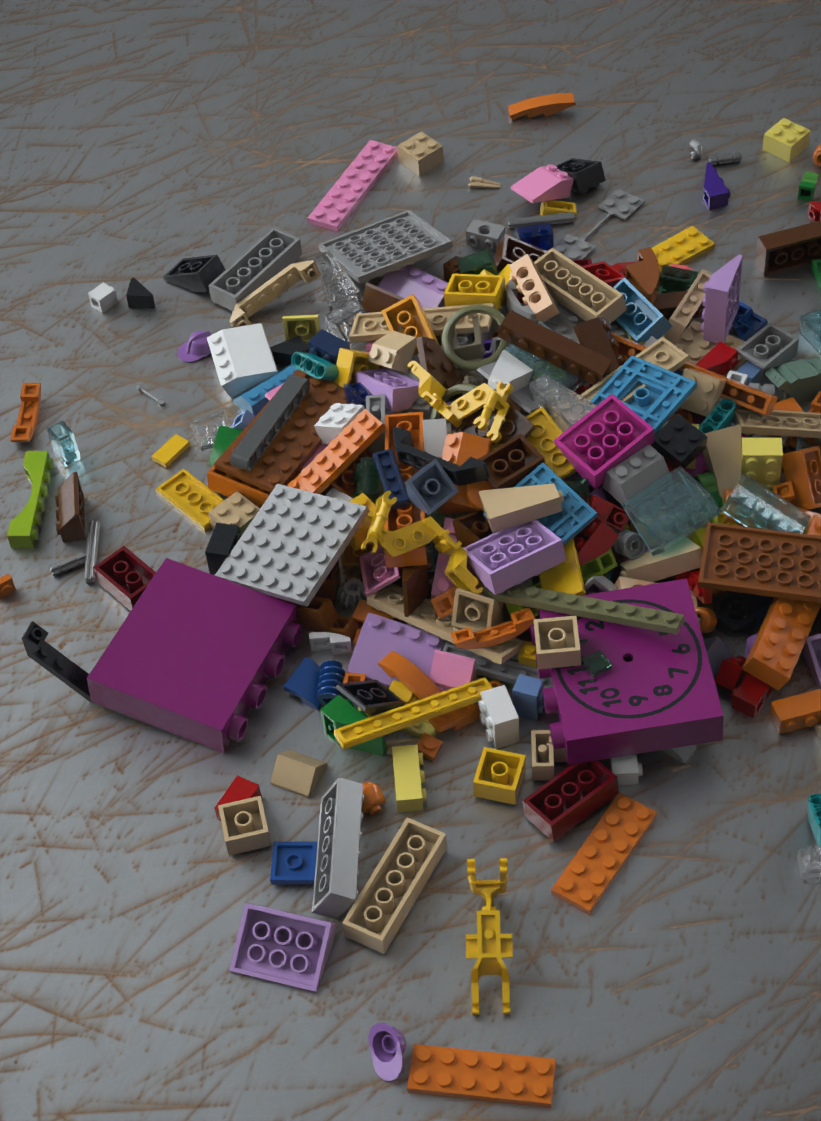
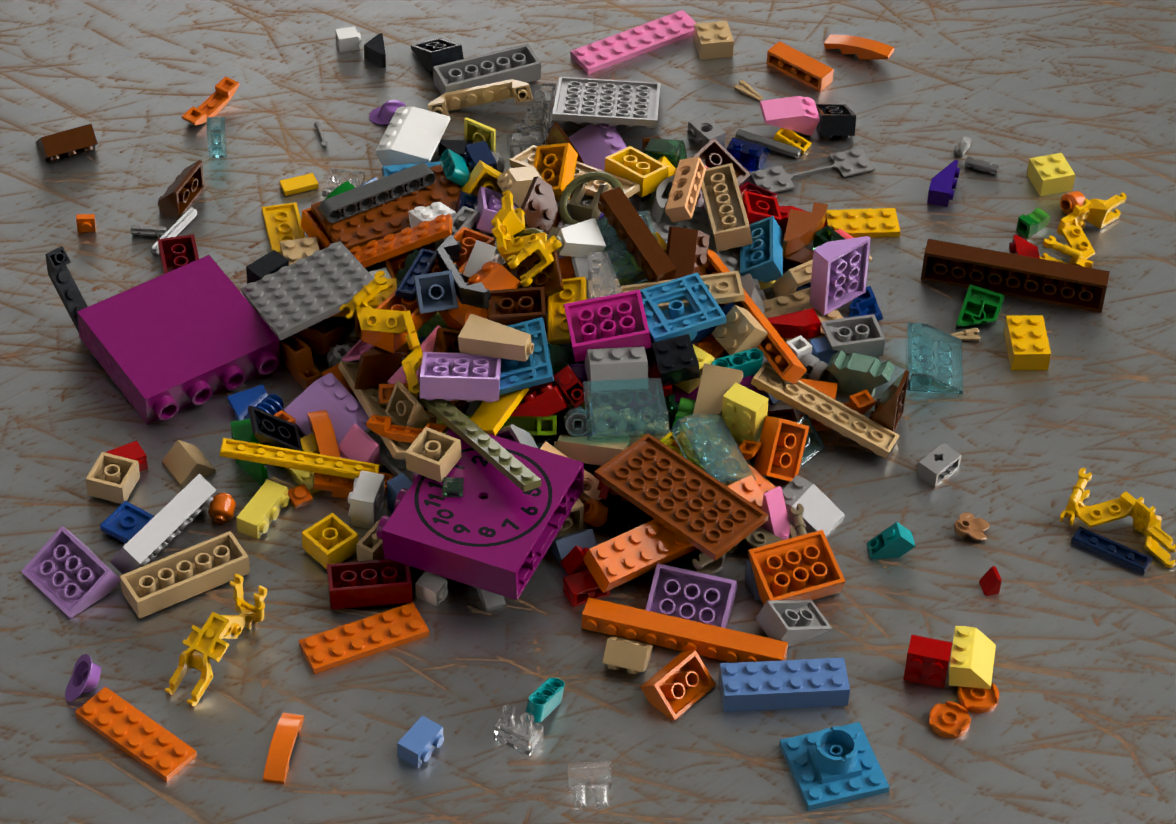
camera: 25 degrees right, 5 degrees down
lime arch [7,451,53,548] -> none
white slope [309,632,352,655] -> none
none -> orange slope [263,712,304,784]
none -> medium blue brick [397,716,444,768]
none -> orange brick [766,41,834,92]

